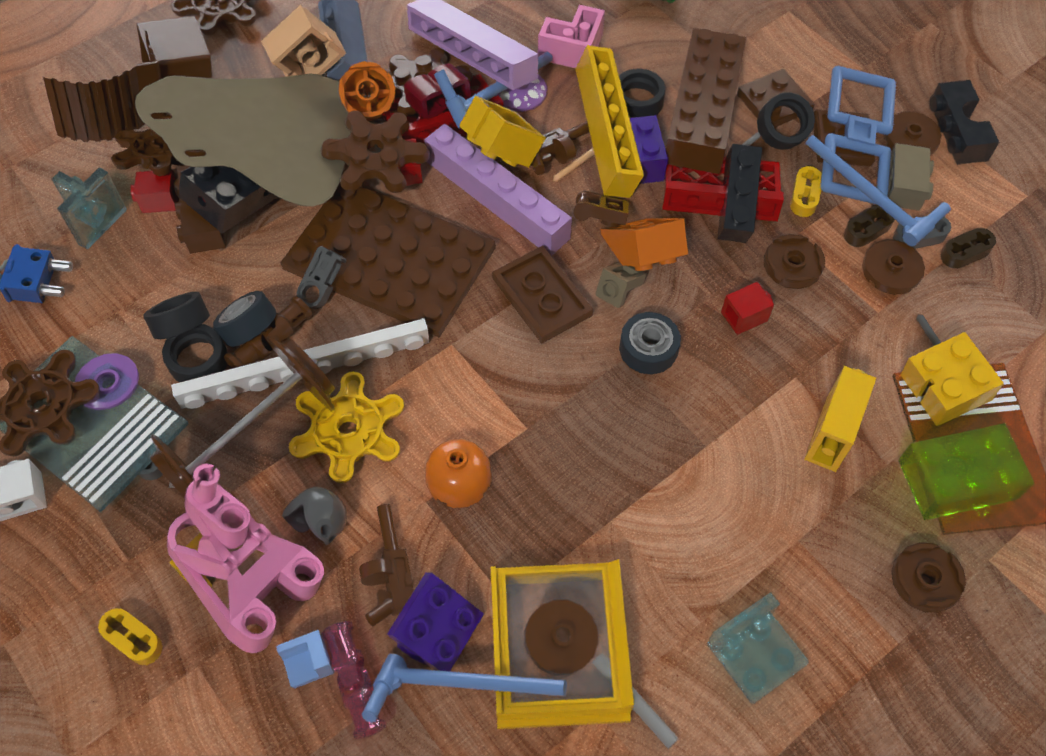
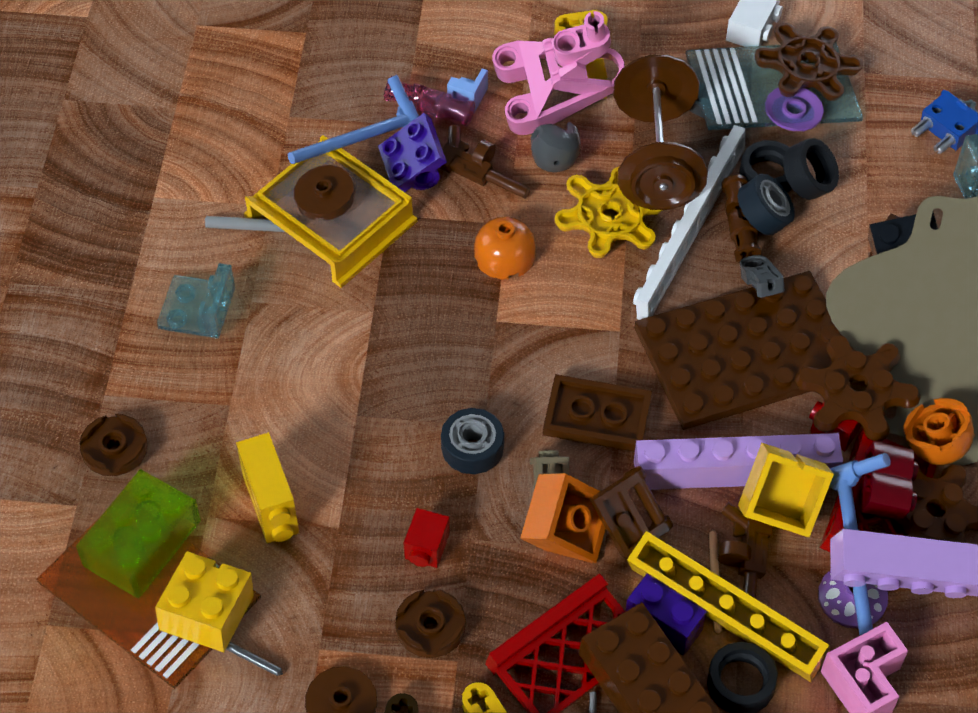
camera: 135 degrees right, 5 degrees down
black arch [717,144,762,243] -> none

